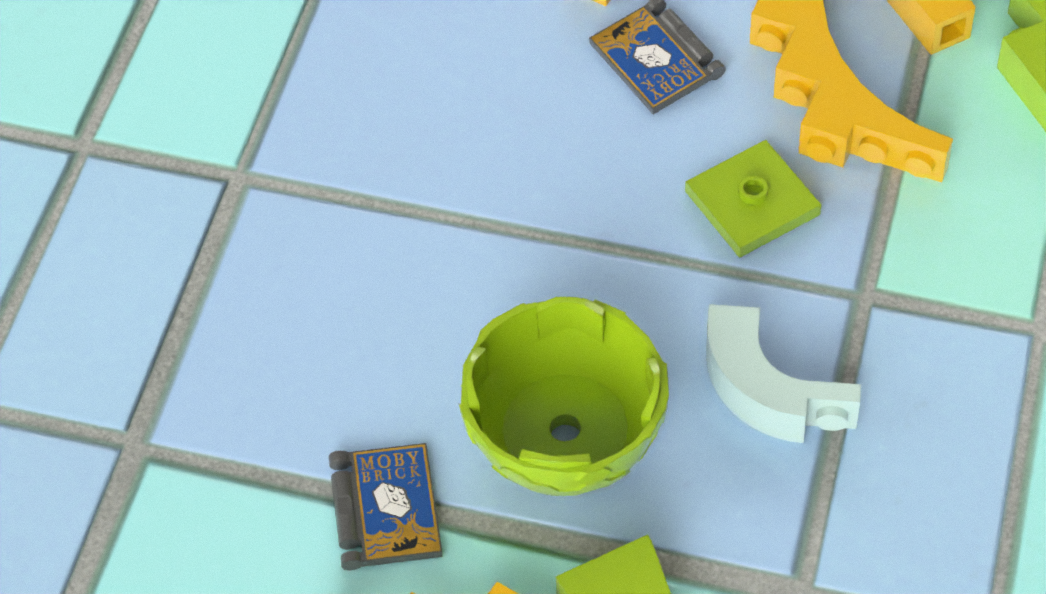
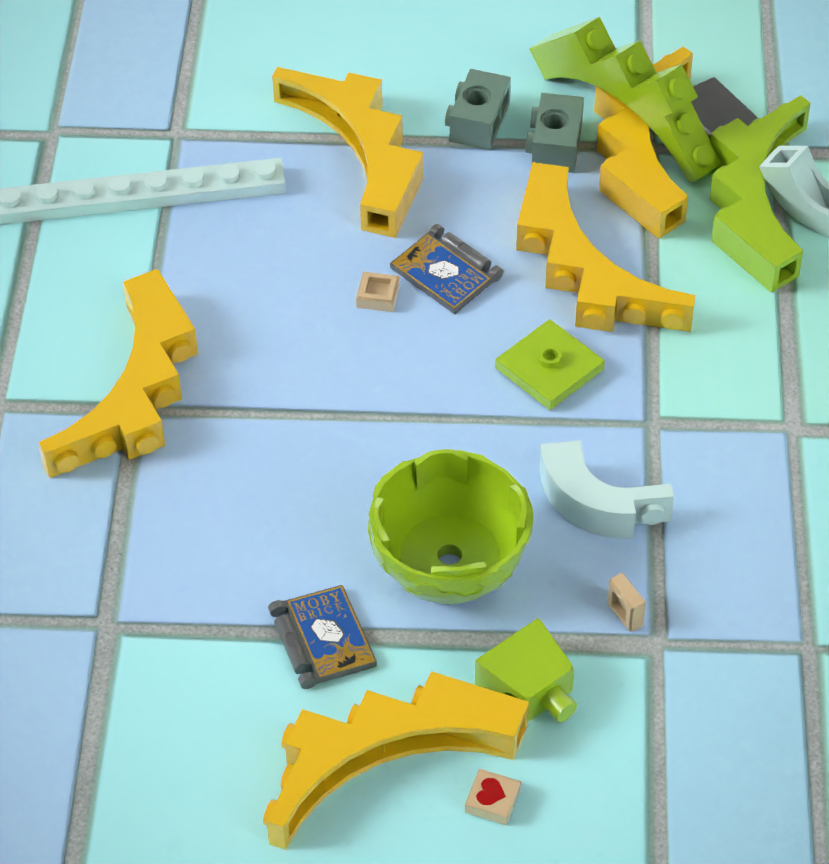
camera: 15 degrees left, 5 degrees down
none -> yellow arch [38,268,198,478]
none -> tan tile [356,271,400,312]
none -> tan tile [607,573,646,632]

